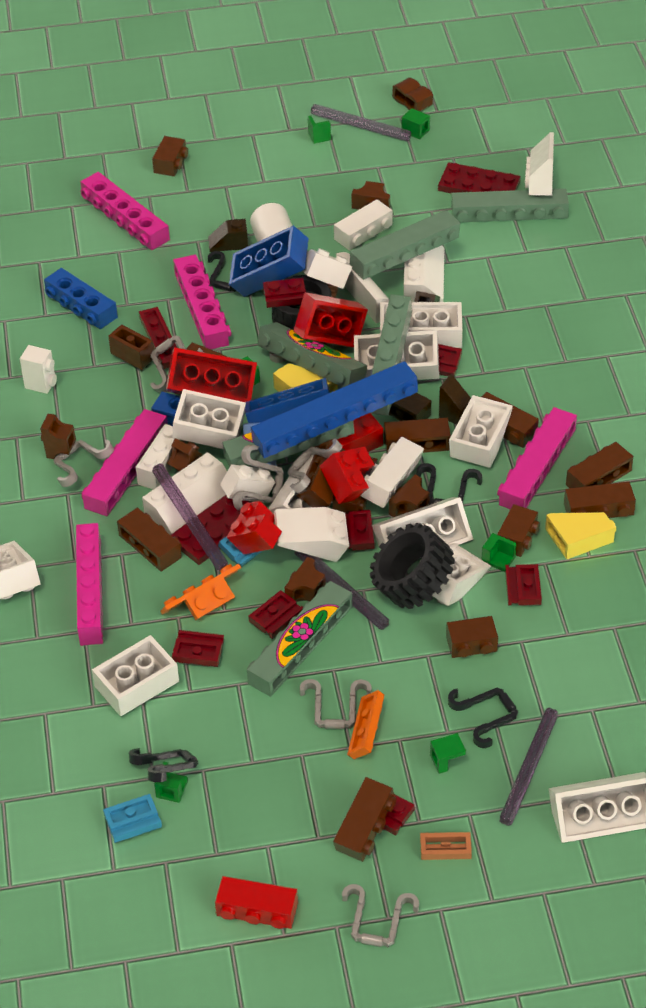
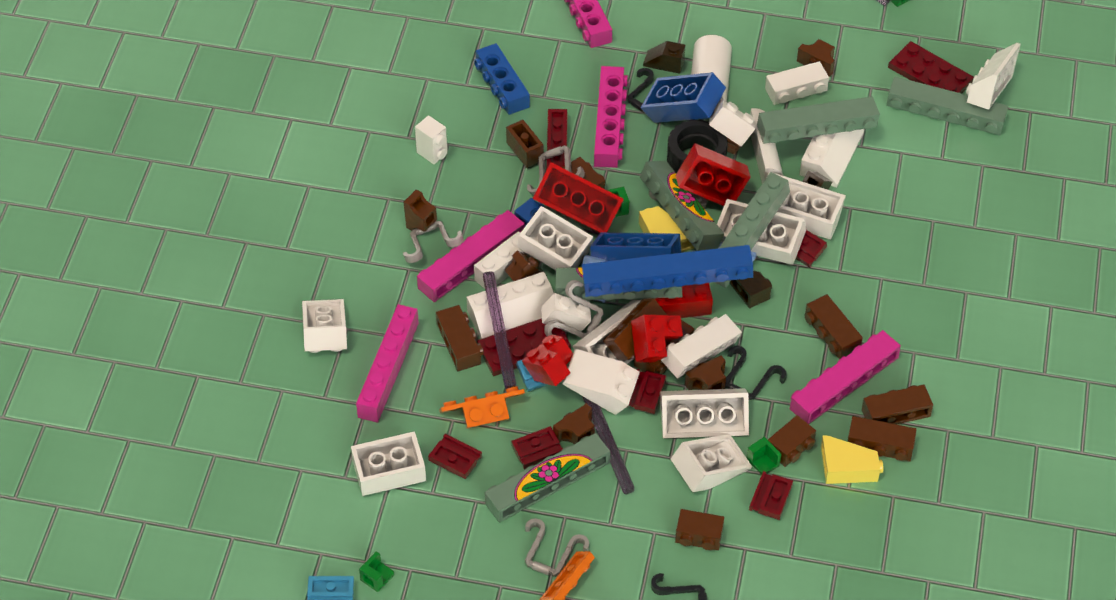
camera: 20 degrees right, 5 degrees up
black piece [129,748,198,782] -> none
dark red plate [263,278,306,308] -> none
light grey piece [288,439,342,493] -> none
black tyre [370,523,455,609] -> none
reddish brown brick [384,418,451,454] -> none
dark brown slope [439,375,471,425] -> none
white slope [449,395,513,468] -> none

